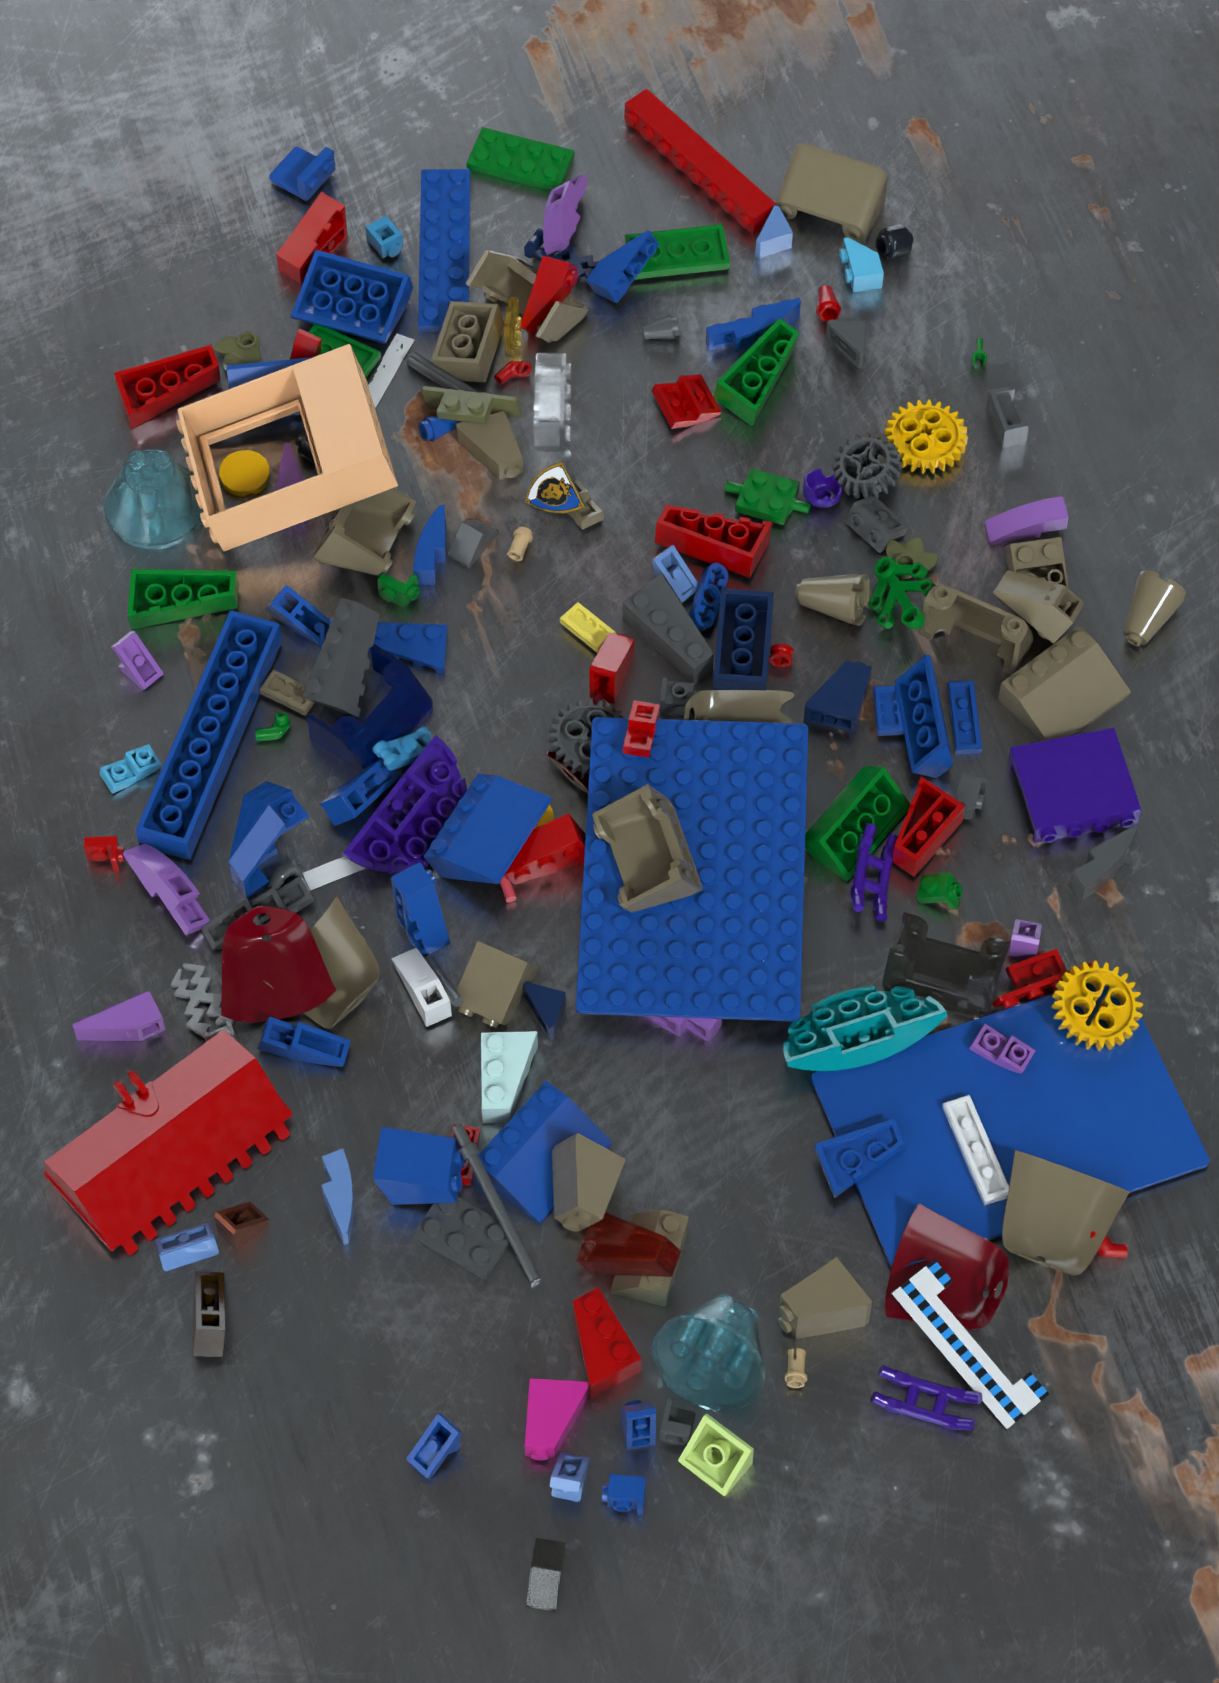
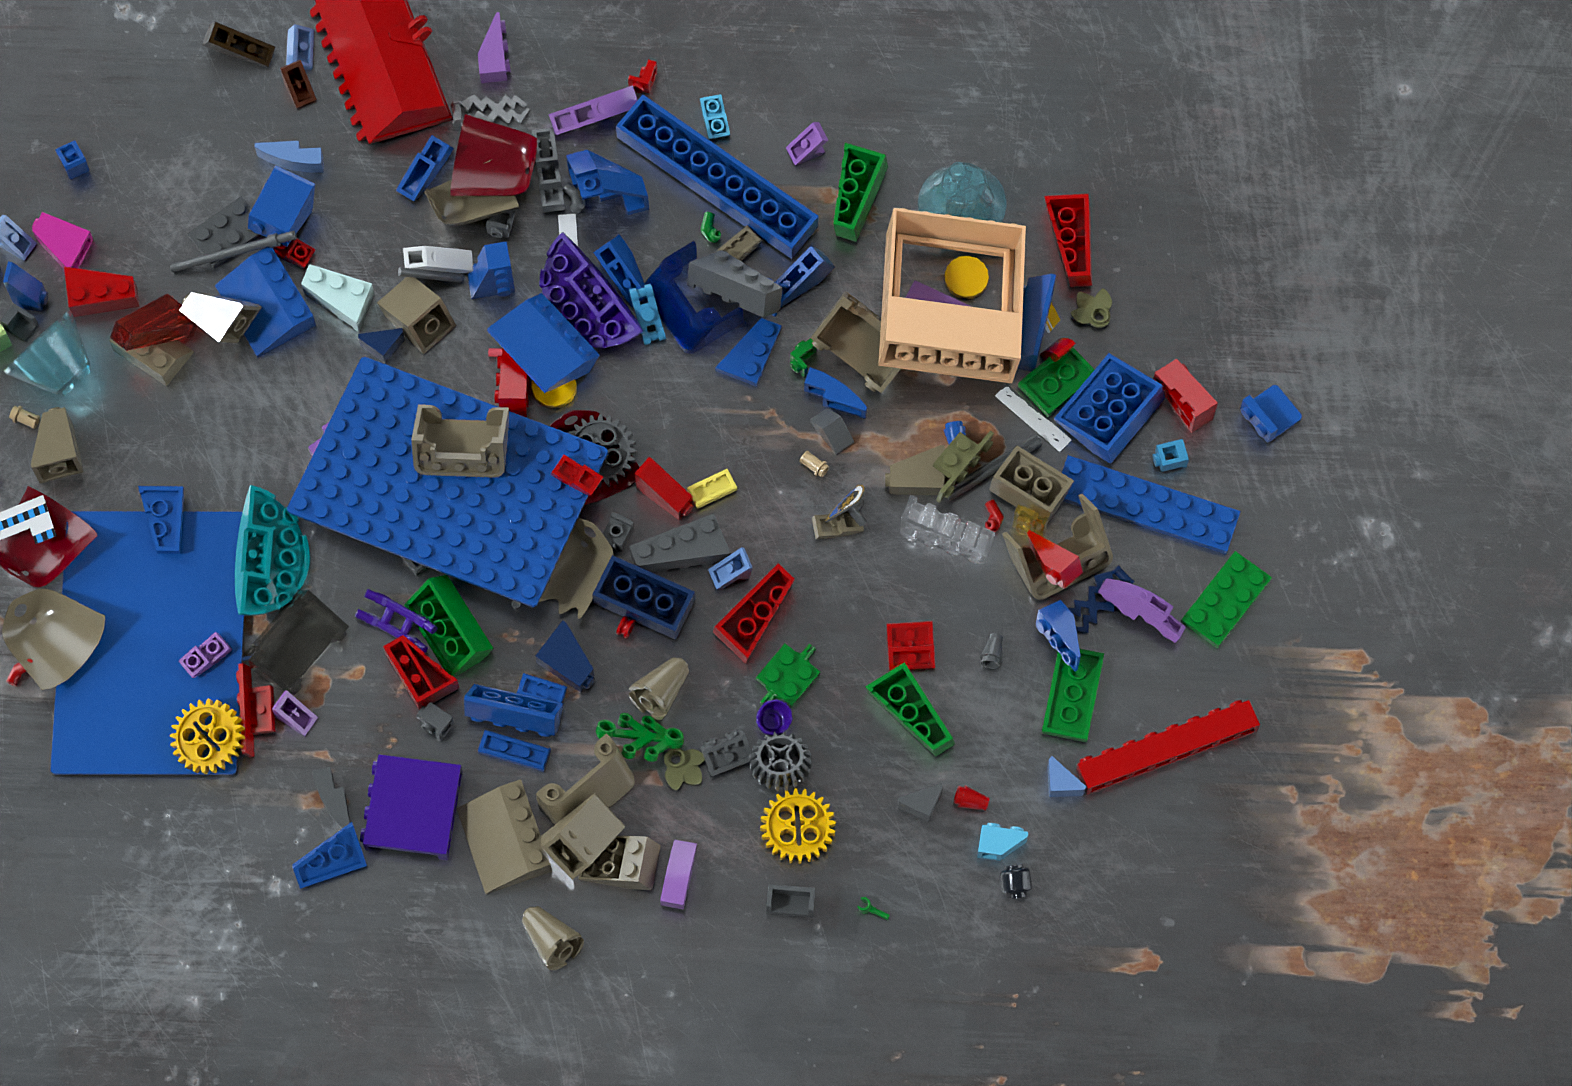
camera: 110 degrees right, 10 degrees up
blue beam [689,563,728,632] -> none
blue slope [706,298,801,353] -> none
dark tan windscreen [775,143,888,245] -> none
green bracket [916,873,962,910] -> none
white tile [942,1095,1009,1206] -> none
none -> blue wing [292,822,367,889]

